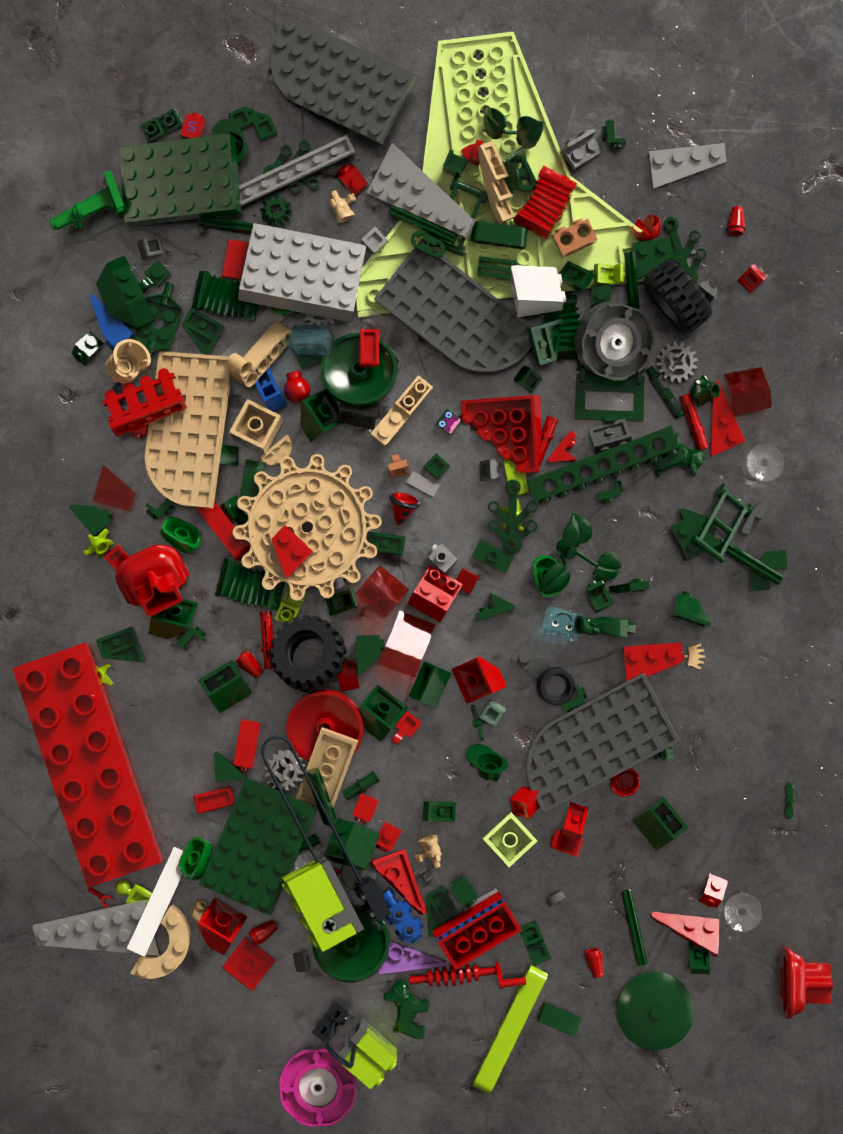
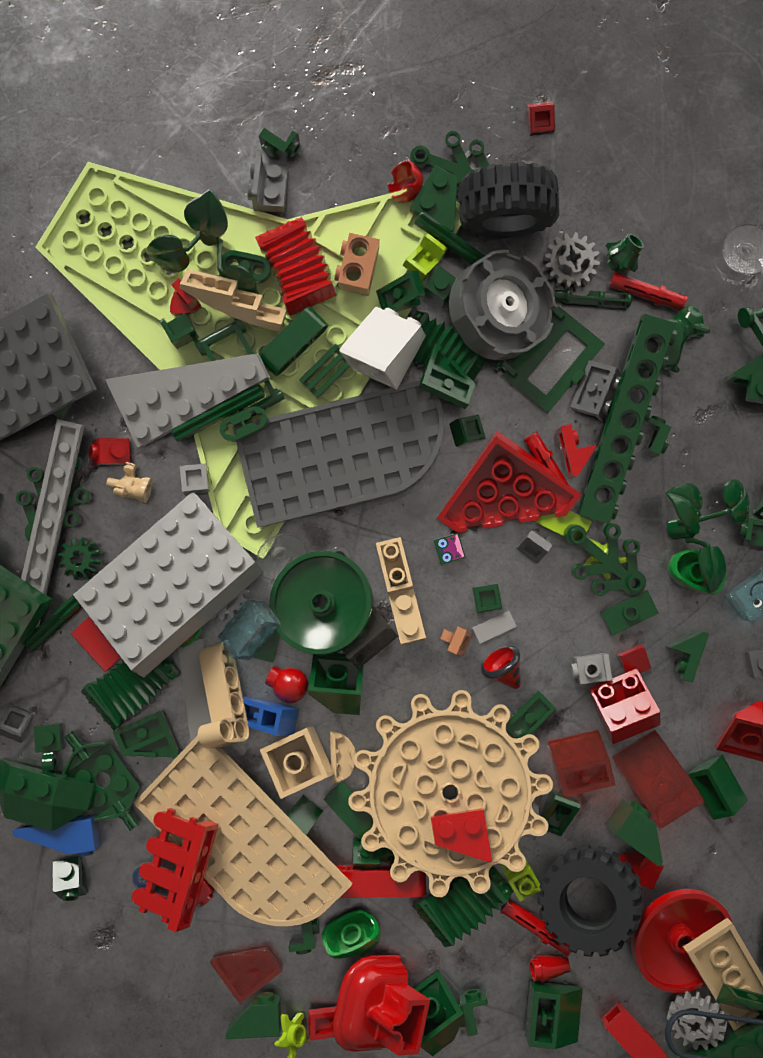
camera: 50 degrees left, 0 degrees up
tan hat [105,339,151,386] -> none
dark green slope [359,684,408,742] -> none
red tile [360,329,379,367] -> none
red plate [391,711,422,745] -> none
light grey wing [648,143,727,190] -> none
red wing [710,381,745,457] -> none
clear red slope [724,367,772,415] -> none
red cone [727,206,746,236] -> none

